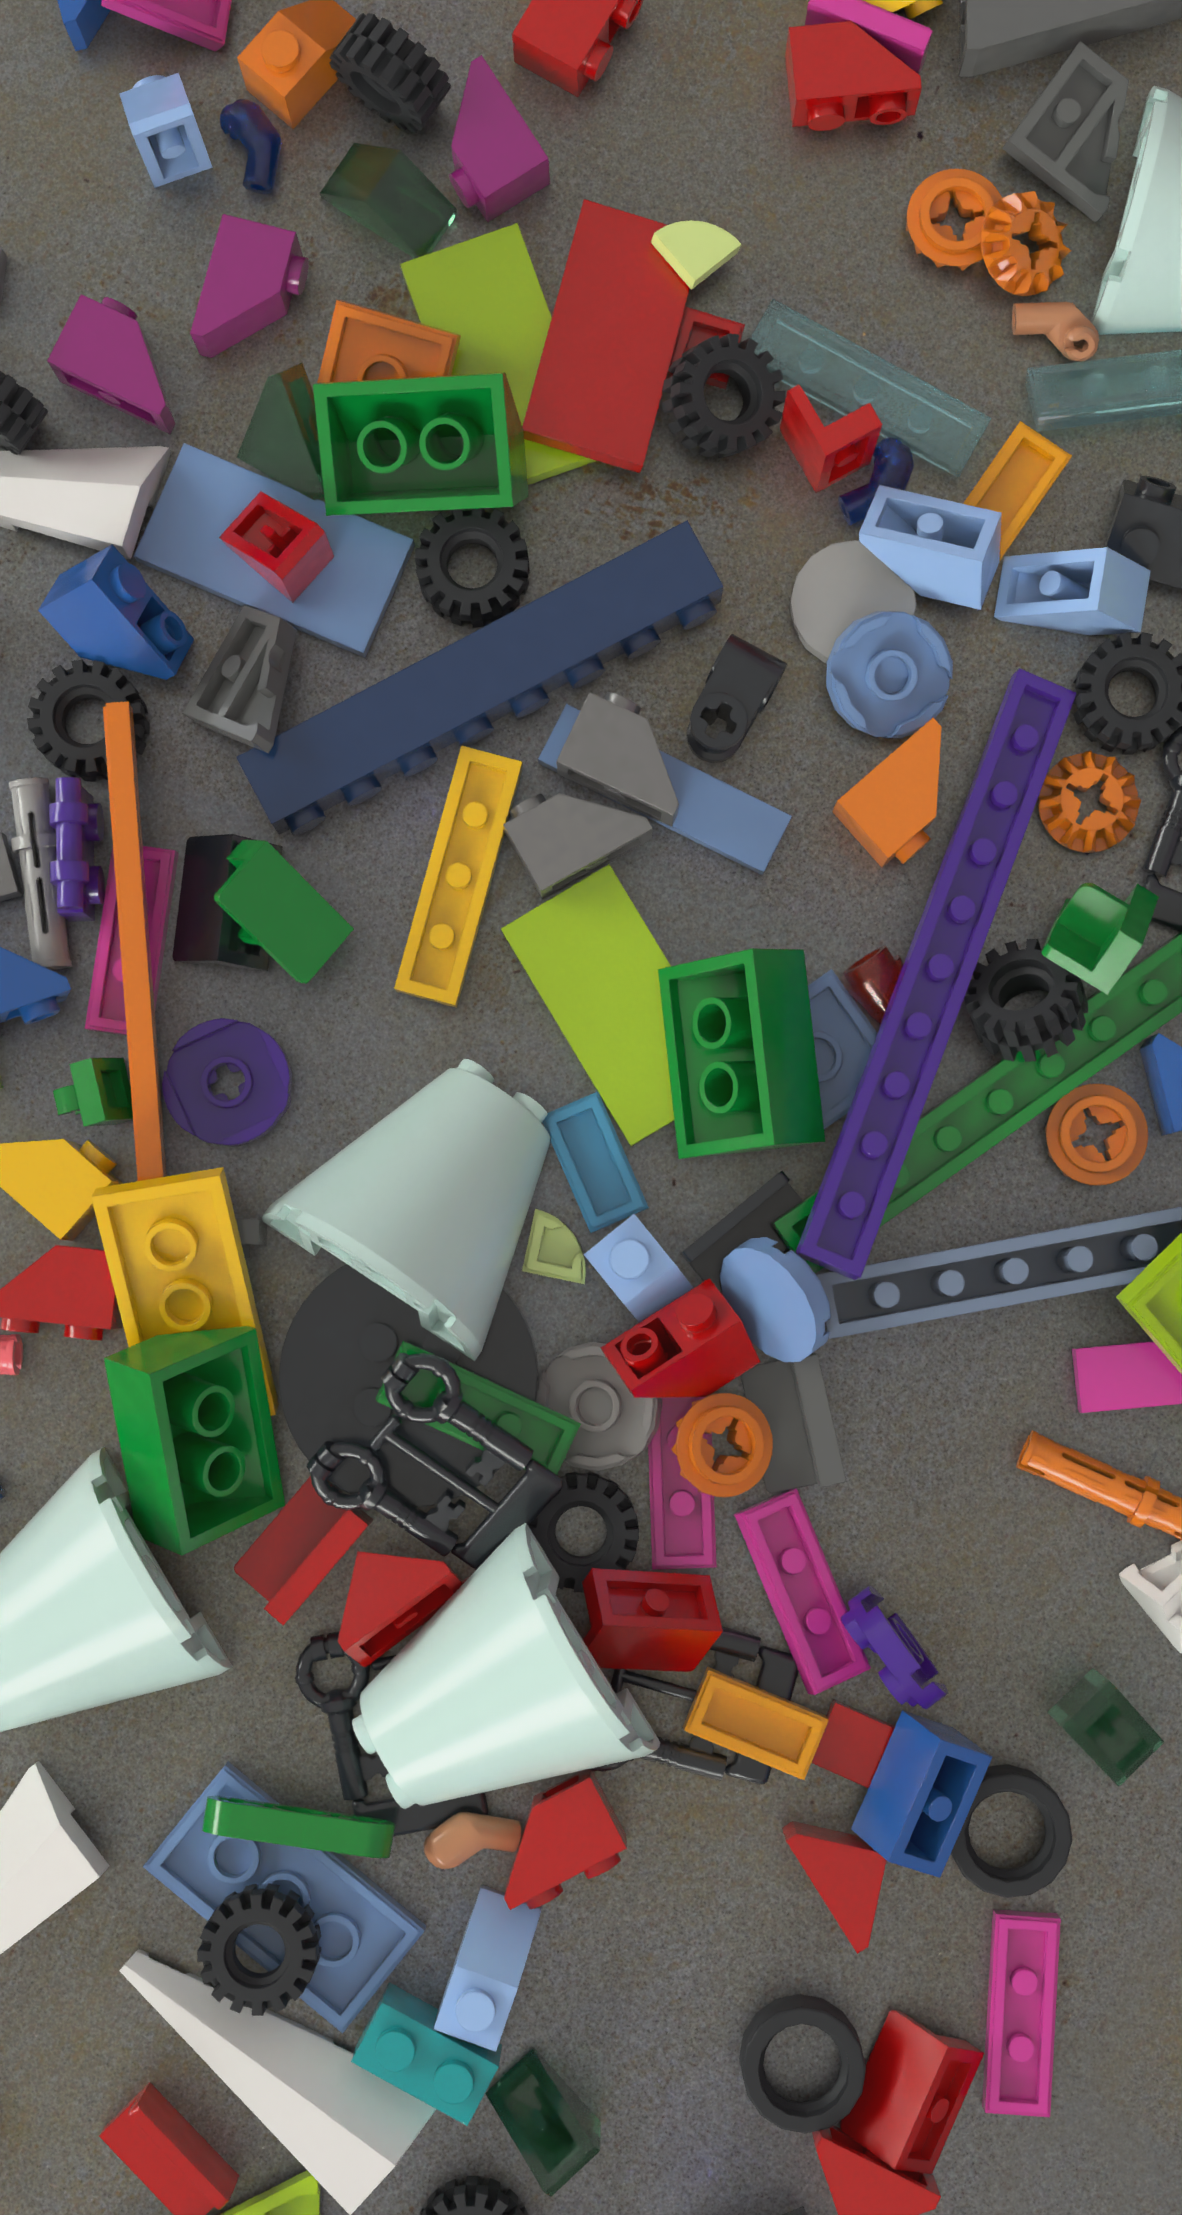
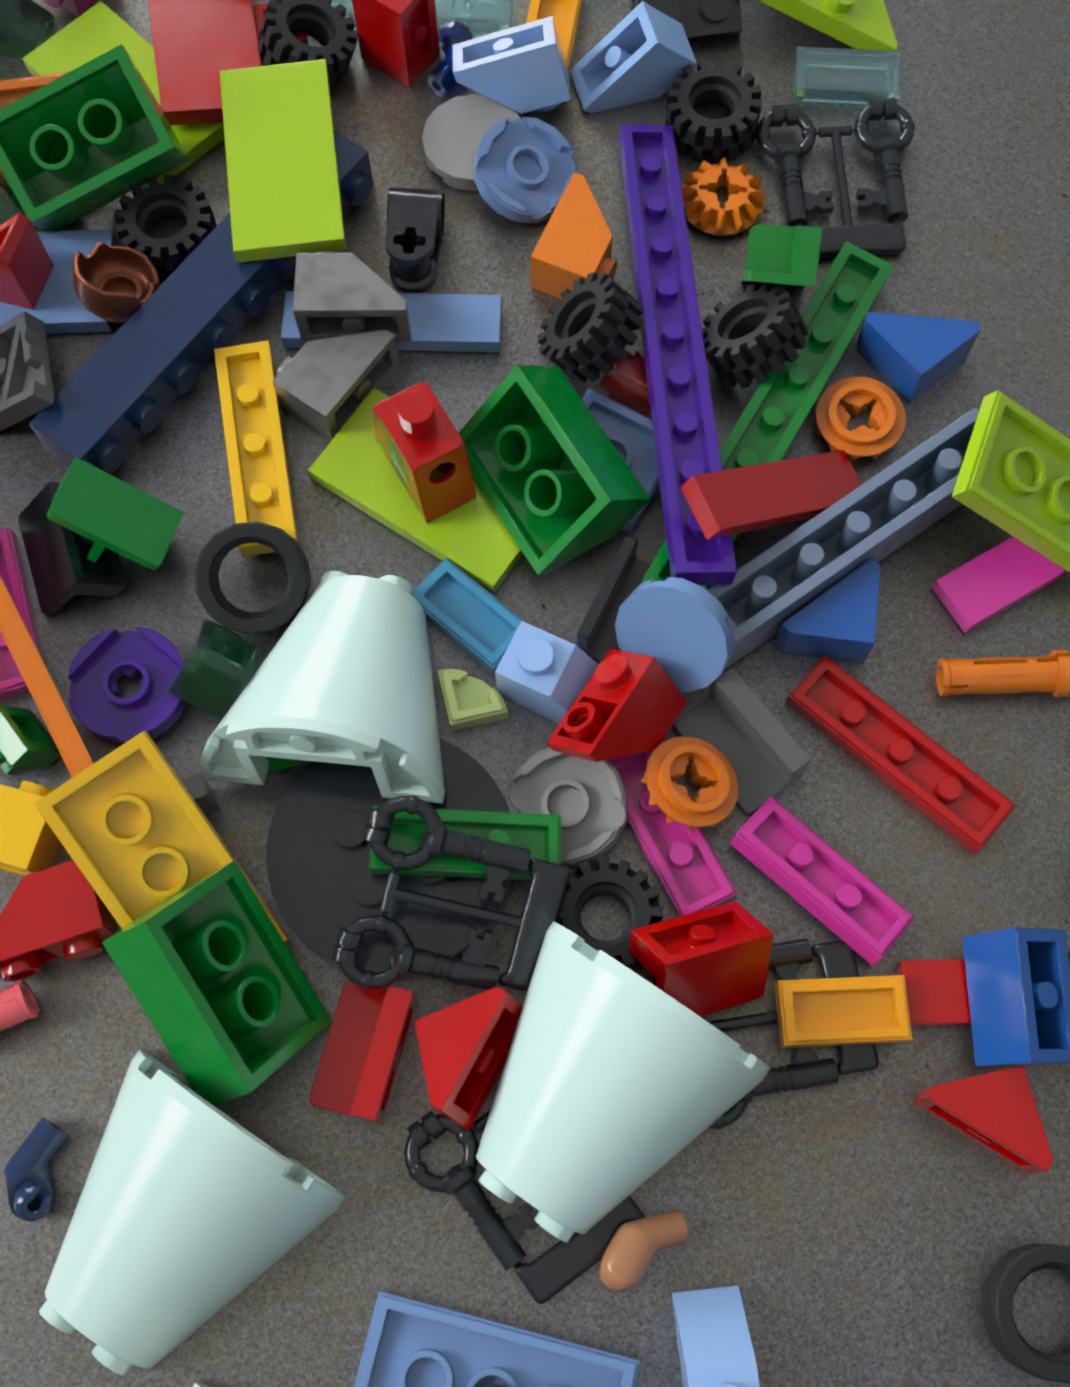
camera: 30 degrees left, 15 degrees down
green beam [202,1796,395,1858] -> none
red slope [504,1769,627,1910] -> none
dark purple plate [840,1585,948,1709] -> none
none -> copper hair [73,241,160,323]
none -> clear green slope [168,617,258,720]
none -> black tyre [194,522,311,634]
none -> lime tile [219,59,347,263]
none -> red torso [373,382,476,524]
none -> black tyre [538,272,643,383]
none -> red tile [680,450,862,540]
none -> blue slope [774,557,881,664]
none -> red tile [785,655,1017,855]

